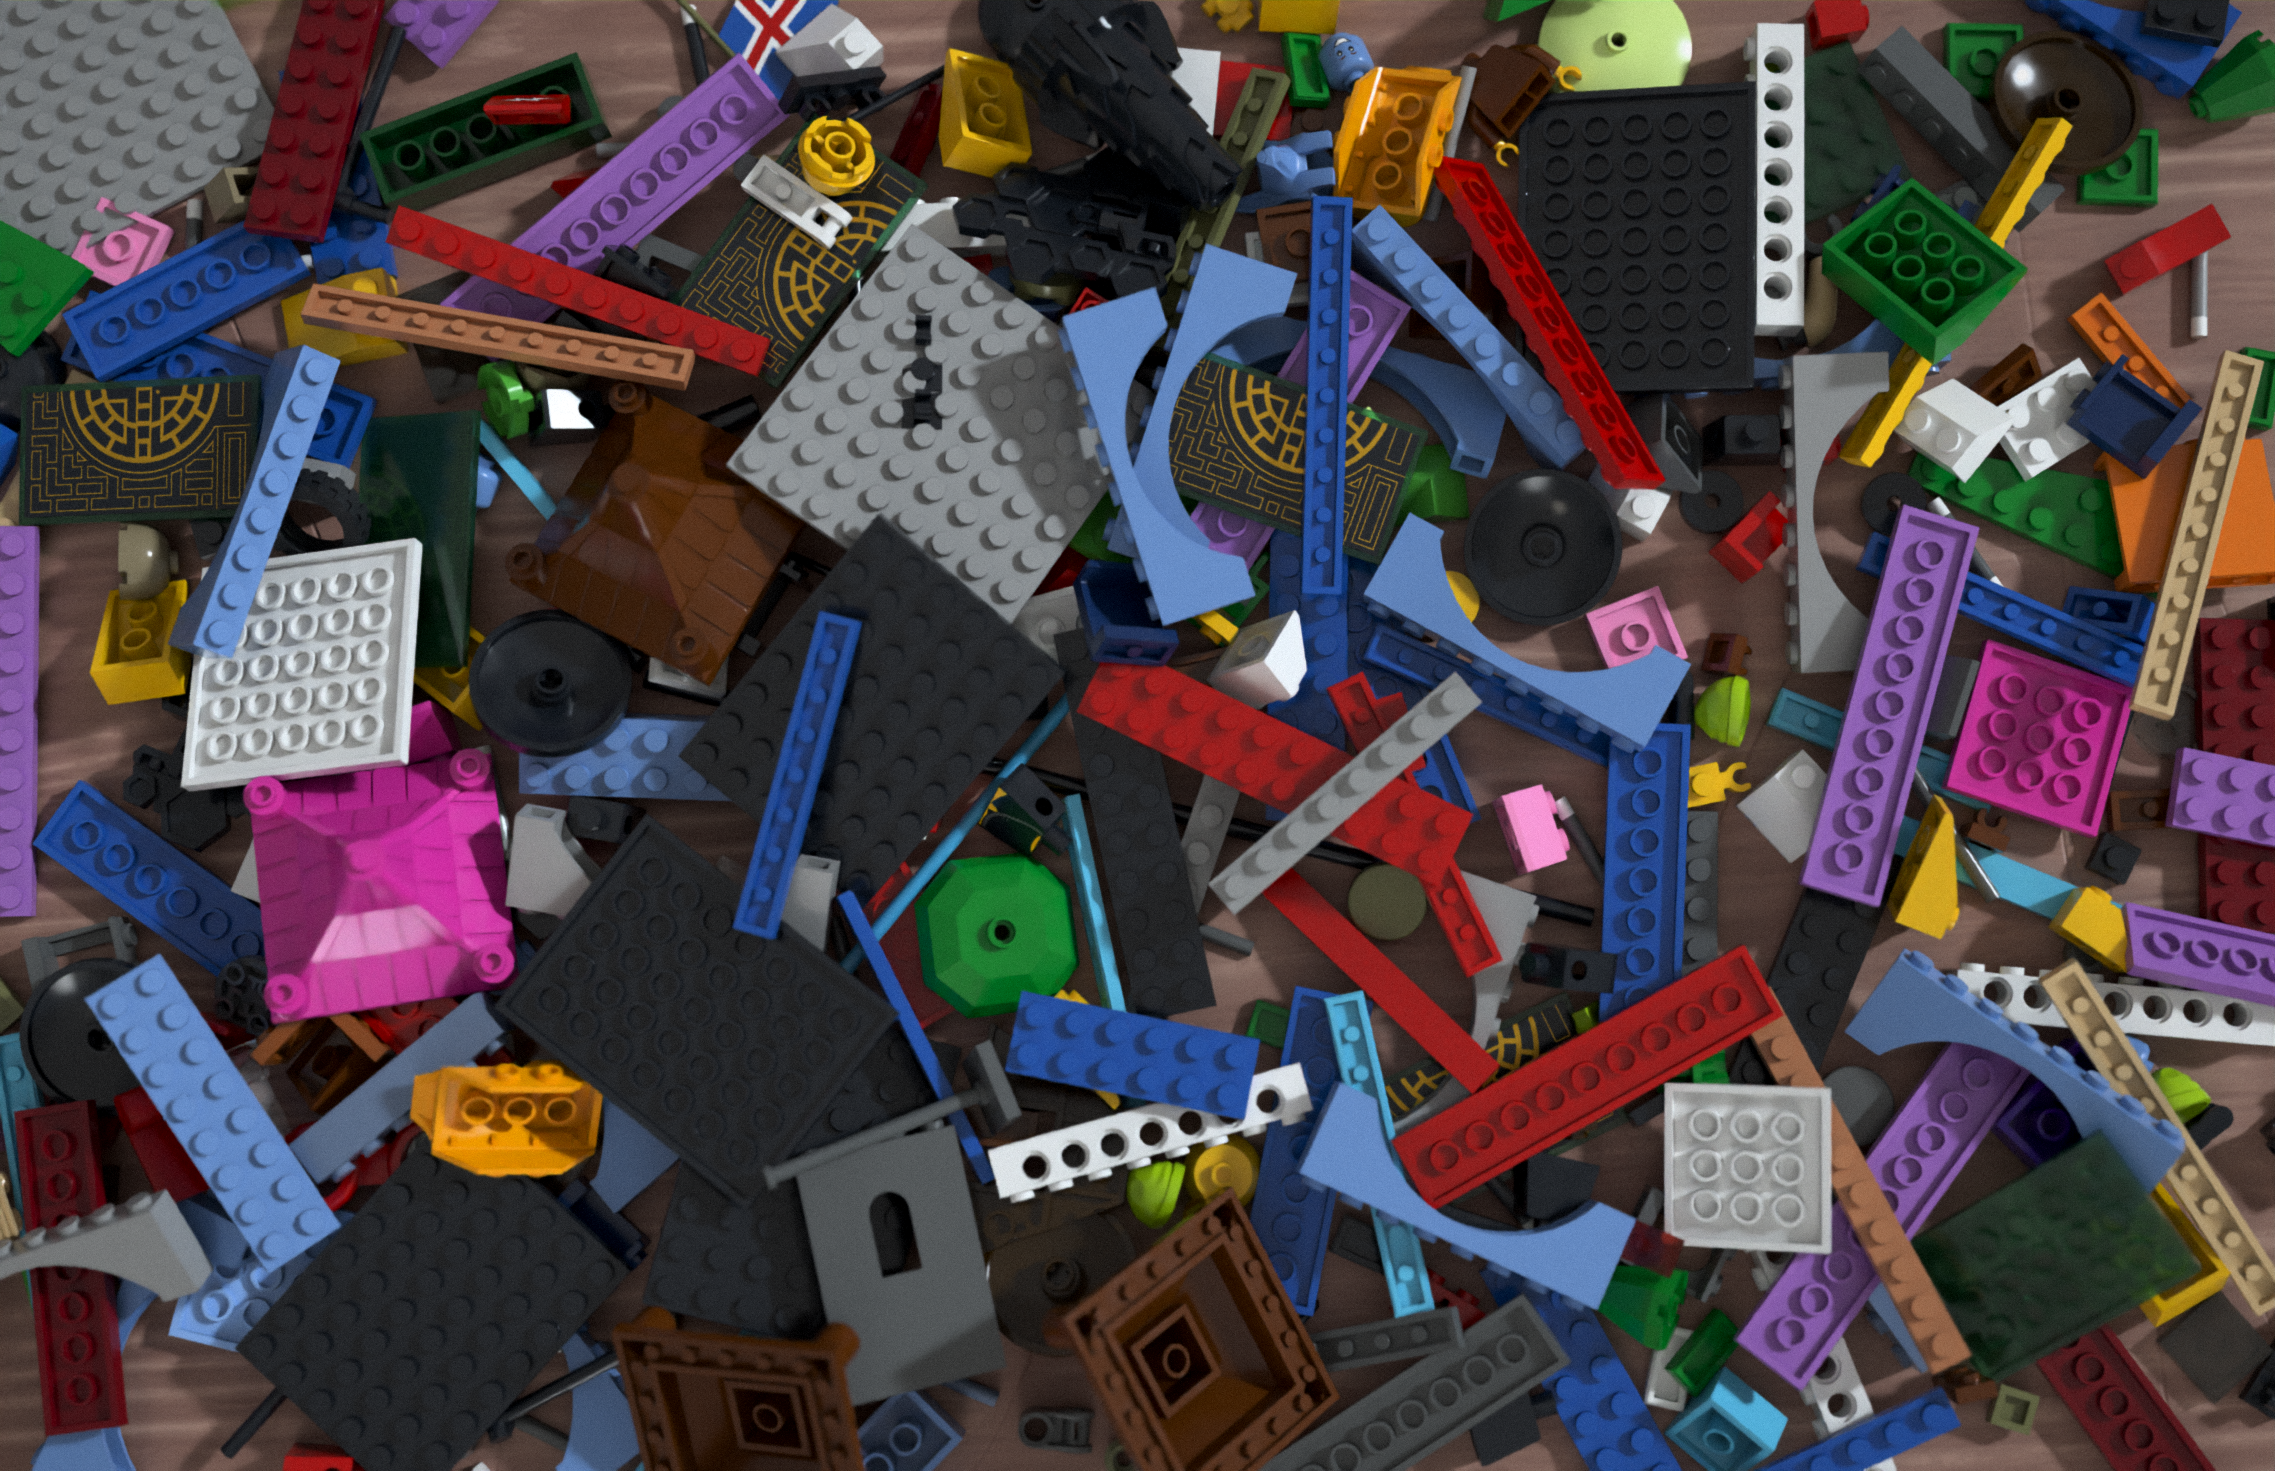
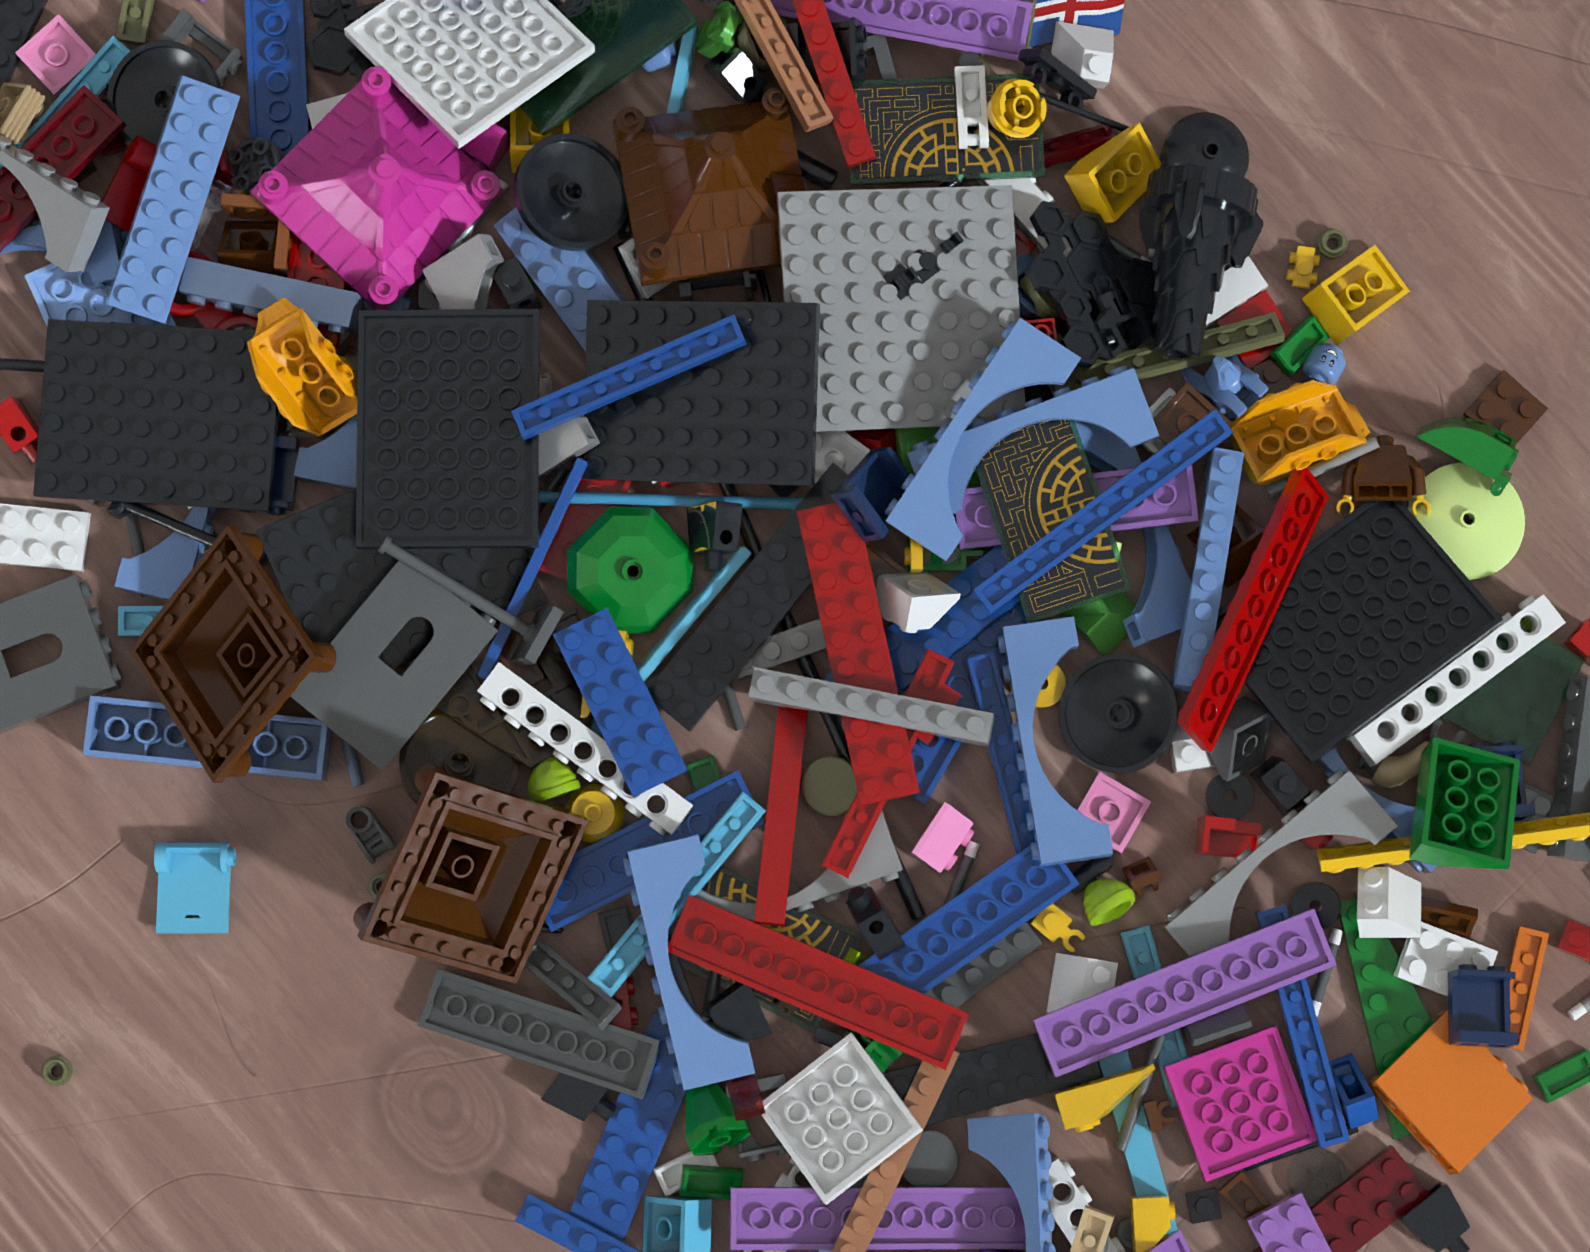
camera: 50 degrees right, 0 degrees up
tan plate [2128,350,2264,721] -> none

